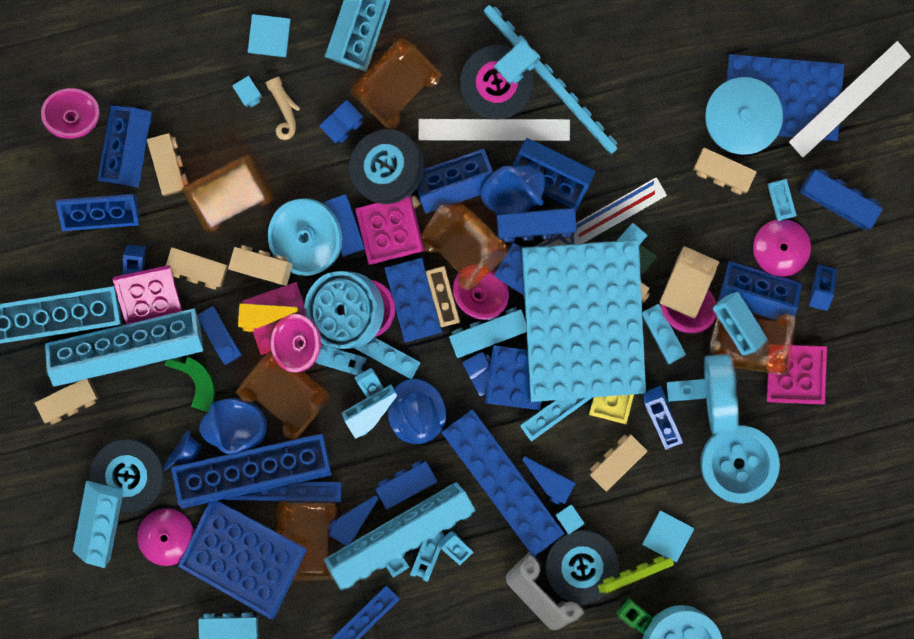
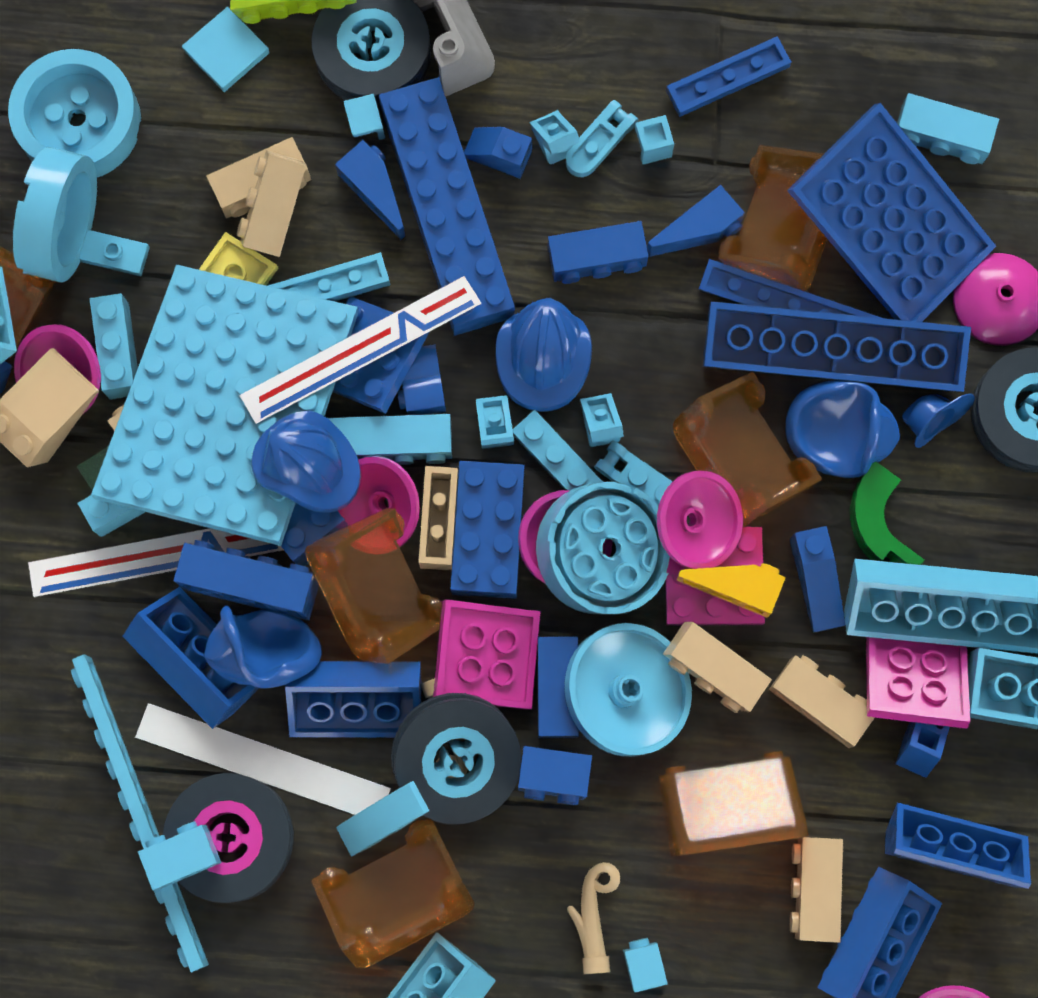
camera: 160 degrees left, 10 degrees down
blue brick [319,100,364,144] -> none
medium azure brick [323,482,475,589] -> none
slope [342,385,397,439] -> none
blue slope [643,386,683,449] -> none
none -> tan brick [237,150,306,257]
none -> white sticker [240,276,482,424]
none -> blue piece [251,411,361,513]
none -> medium azure slope [336,781,429,857]
none -> blue slope [464,127,532,179]
none -> medium azure slope [476,395,514,449]
none -> blue brick [518,746,592,805]

